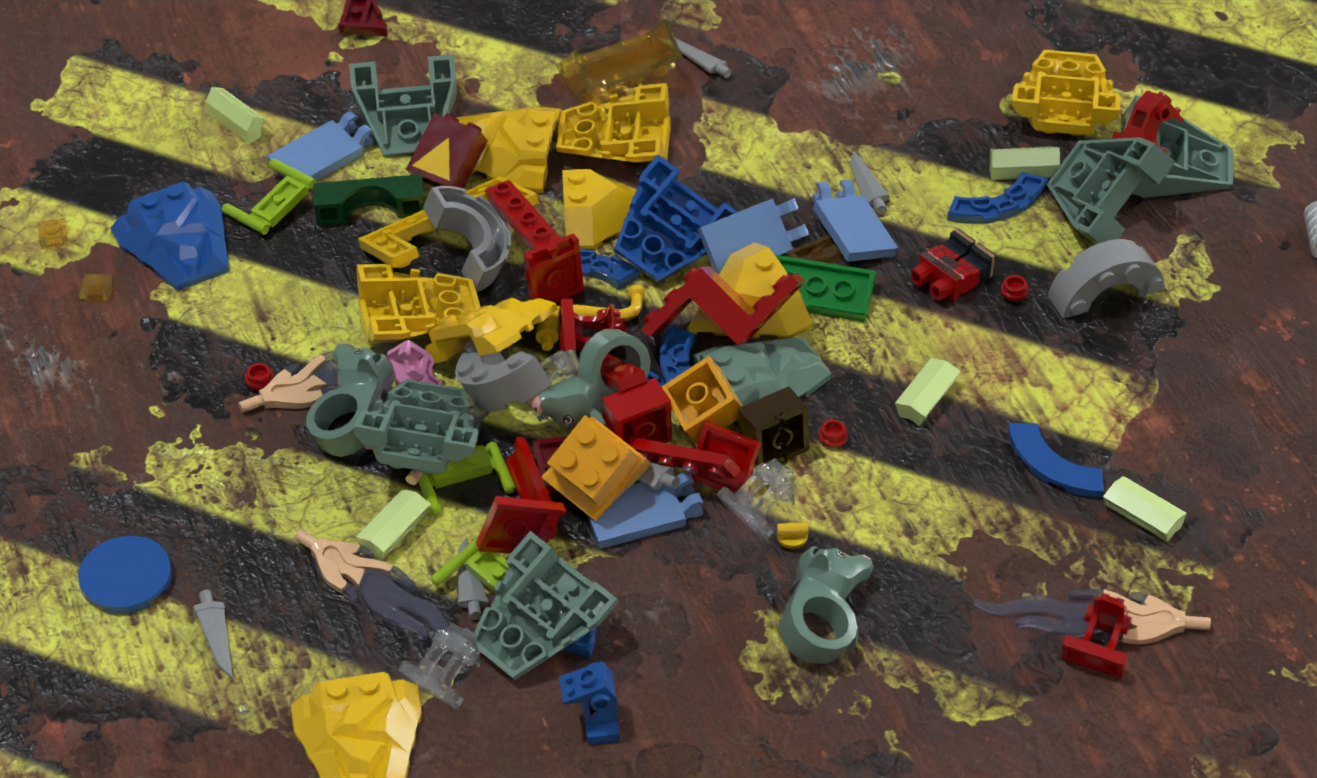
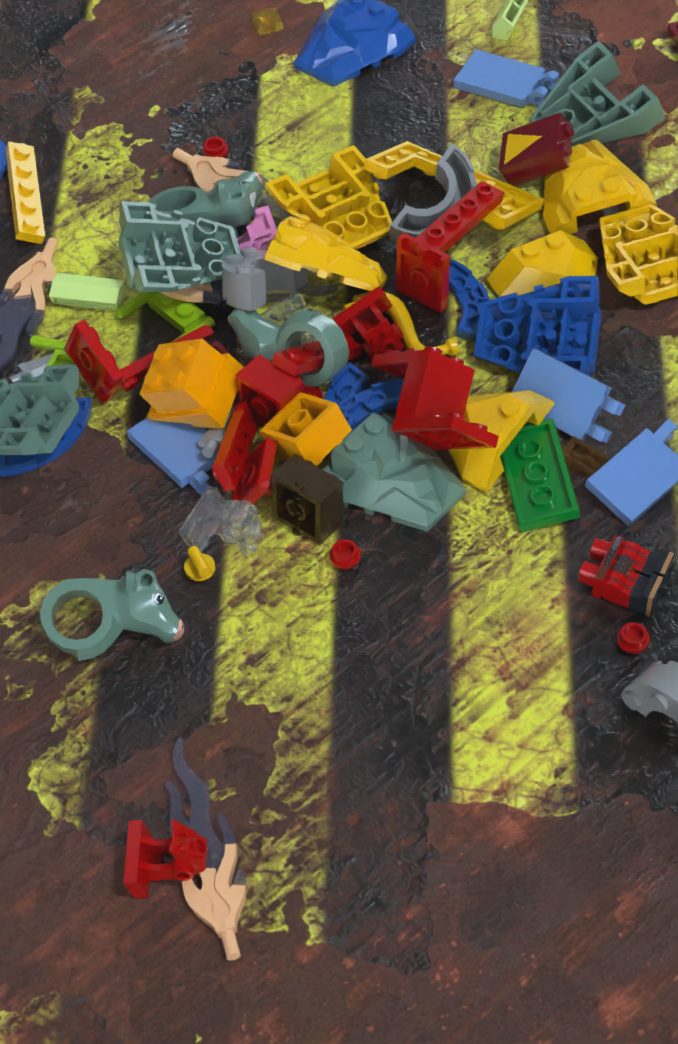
camera: 70 degrees right, 5 degrees up
lime plate [221,159,317,234] -> none
dark green arch [313,174,425,225] -> none
yellowish green piece [895,358,961,426] -> none
blue tile [1008,423,1104,498] -> none
yellowish green piece [1103,476,1186,542] -> none
none -> yellow plate [5,141,45,244]

